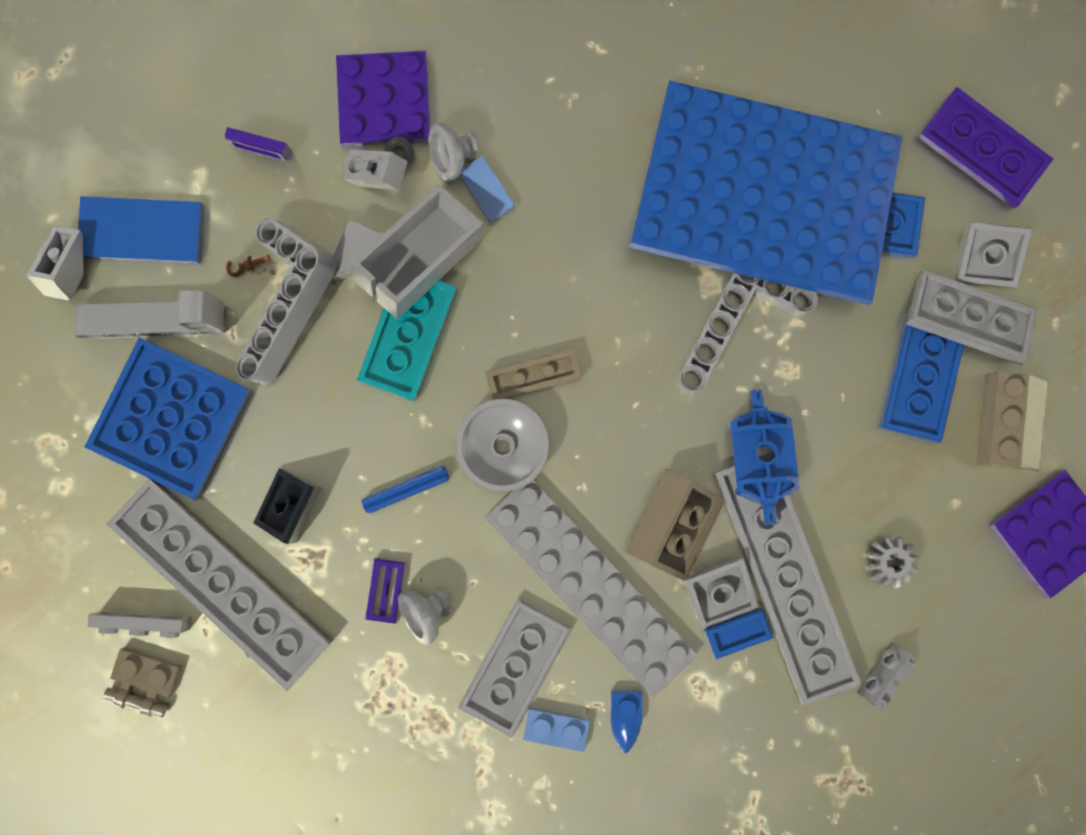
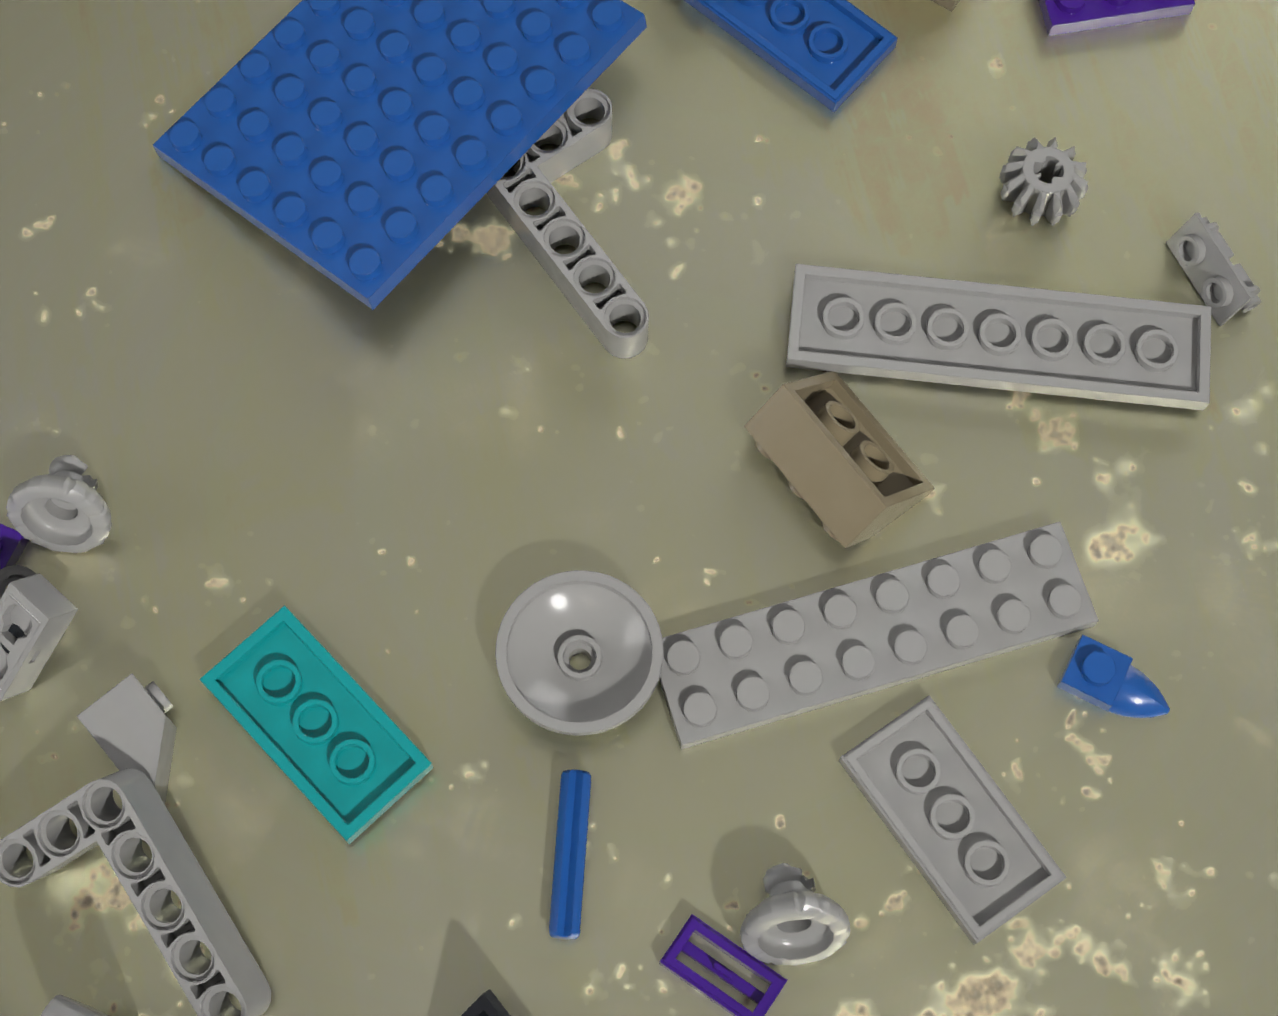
camera: 65 degrees left, 15 degrees down
dark orange hand [226,254,271,277] -> none
light grey piece [351,185,484,319] -> none
medium blue tile [459,156,515,223] -> none
dark tan plate [486,348,582,400] -> none
medium blue plate [523,707,590,752] -> none
light grey slope [684,556,759,630] -> none
blue tile [704,608,773,659] -> none
blue plate [729,390,800,525] -> none

